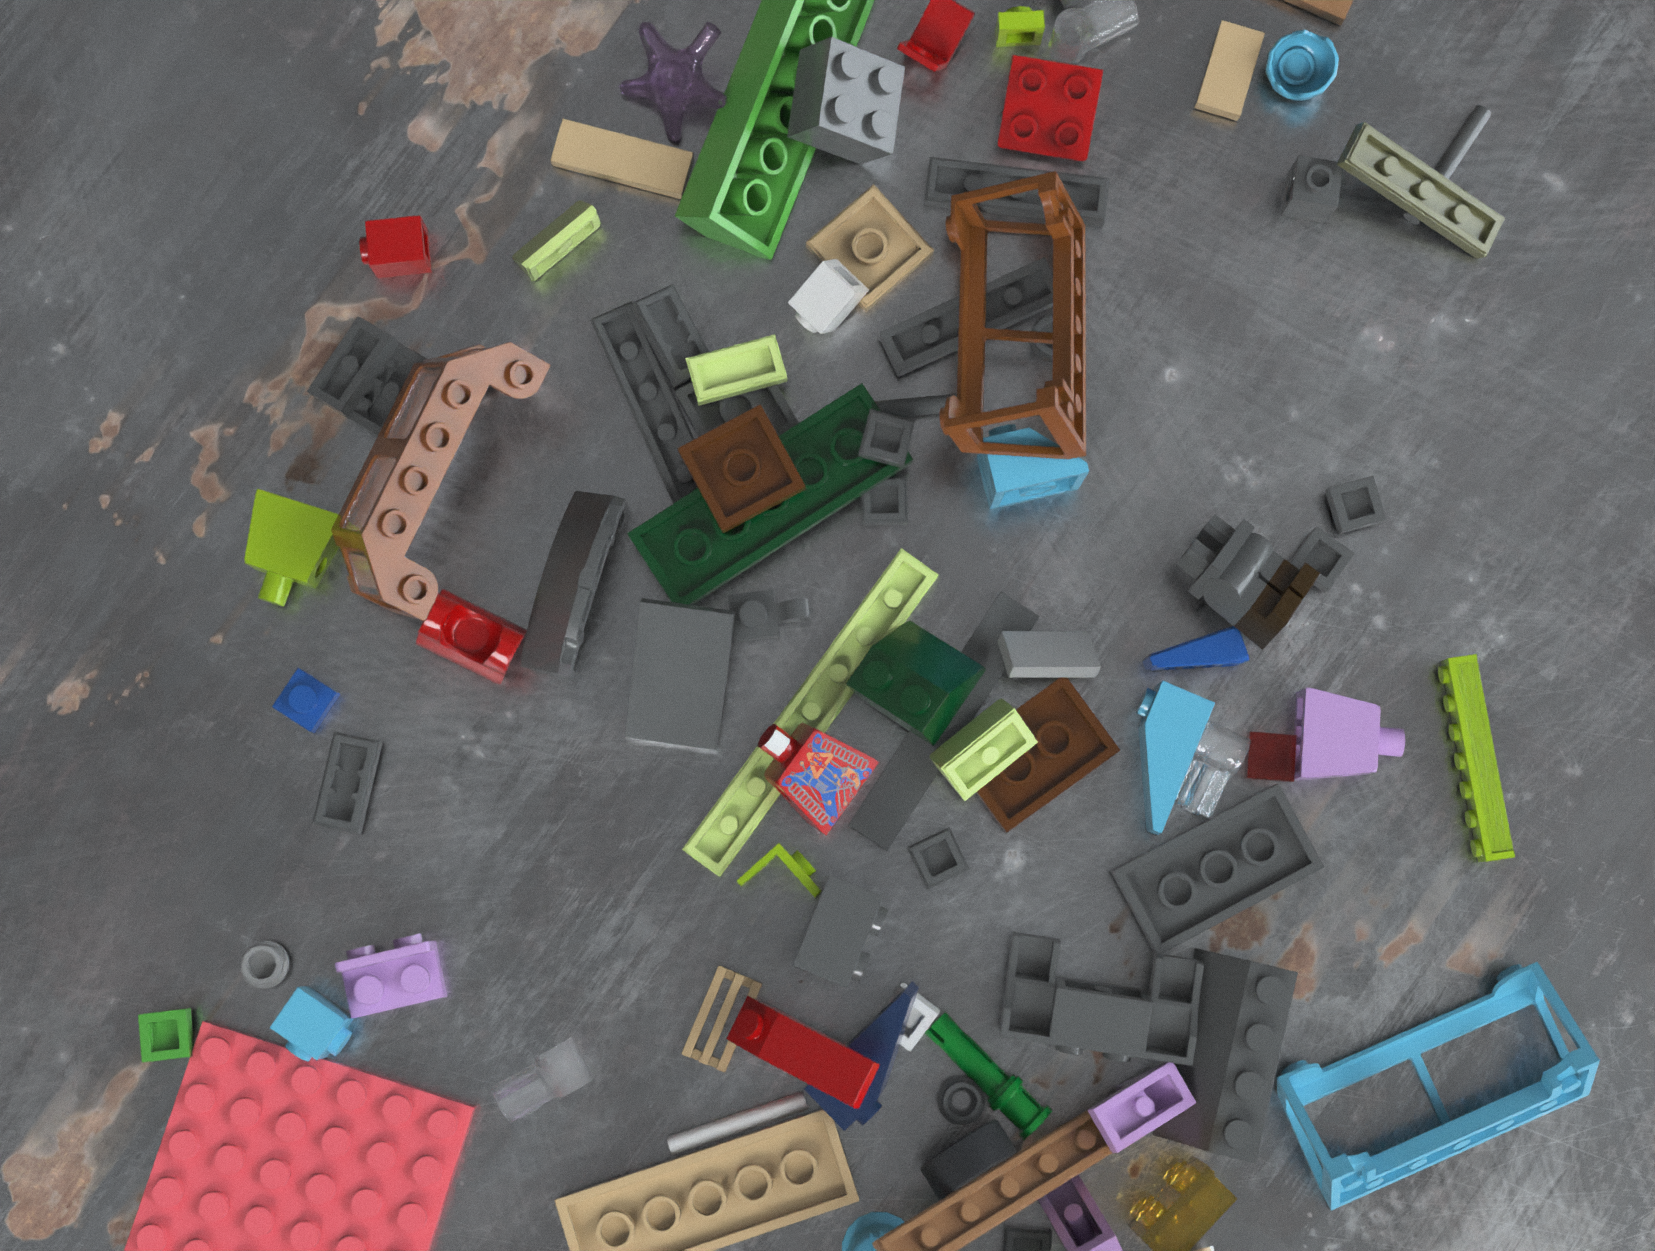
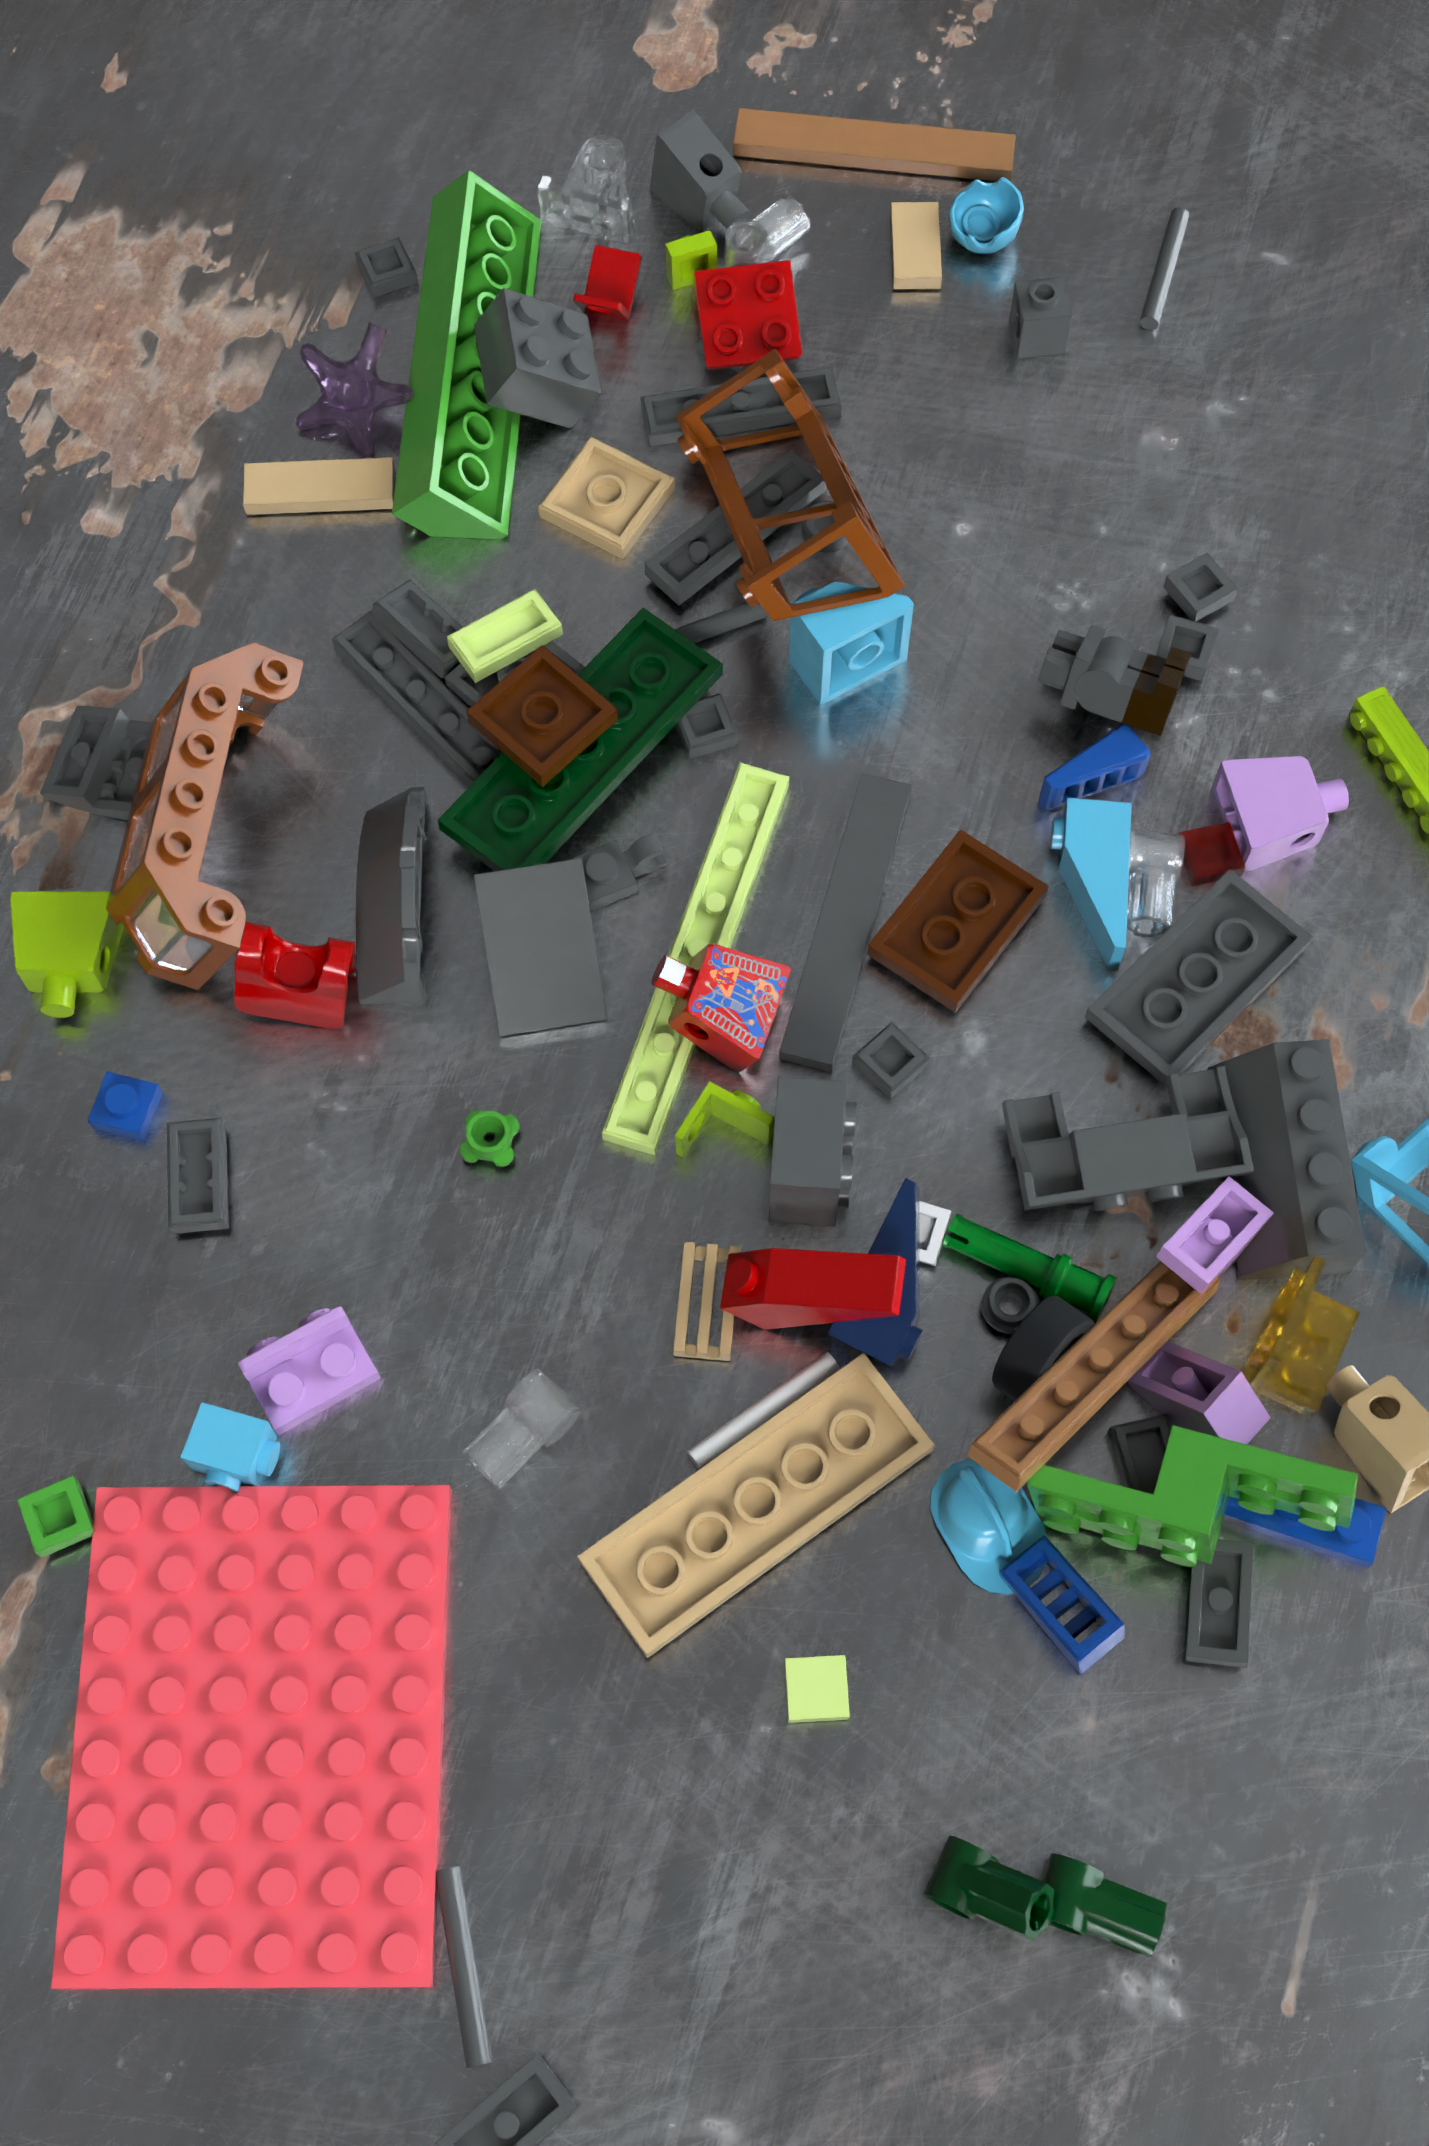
camera: 15 degrees left, 15 degrees down
light grey plate [241,940,290,988] -> none
red brick [359,215,432,278] -> none
yellowish green slope [512,200,601,281] -> none
white brick [788,259,869,334] -> none
dark green slope [846,620,986,747] -> none
dark grey tile [858,409,916,468] -> none
yellowish green slope [930,699,1038,801] -> none
light grey tile [997,631,1101,678] -> none
tile [1337,122,1505,259] -> none
none -> bright green plate [459,1110,520,1167]

